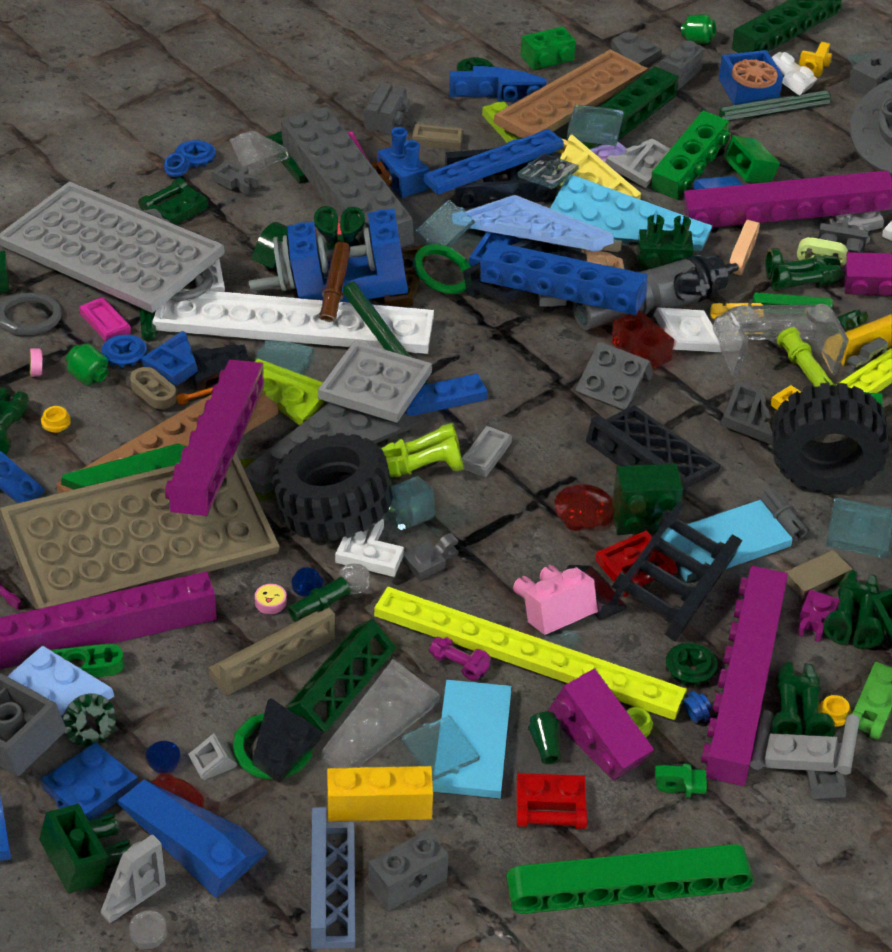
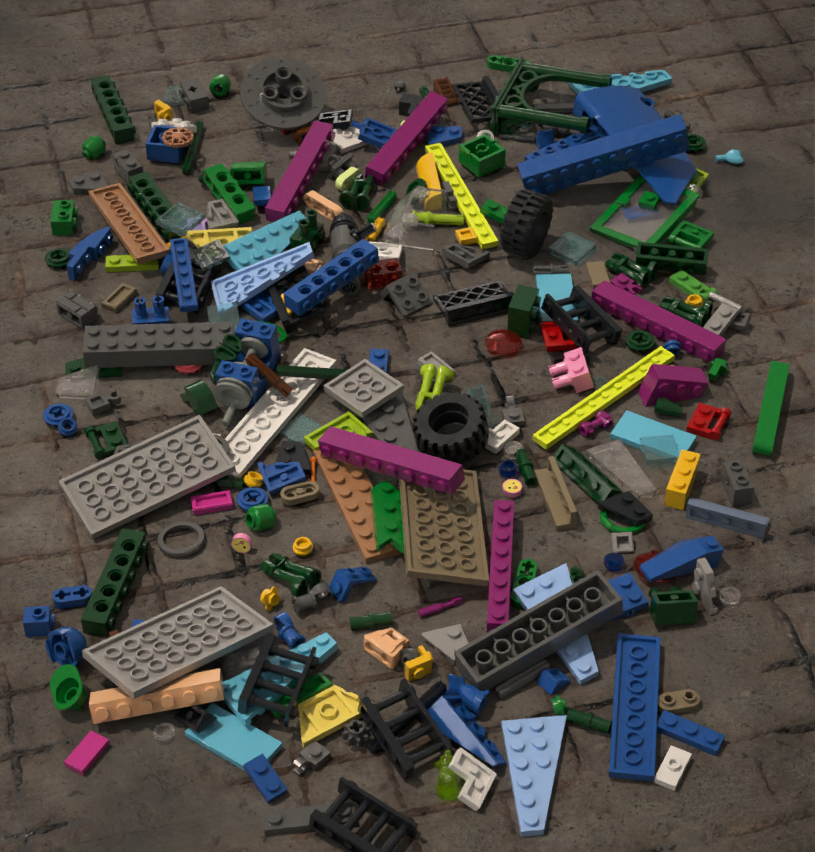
camera: 65 degrees left, 0 degrees up
none -> yellow plate [244,471,263,487]

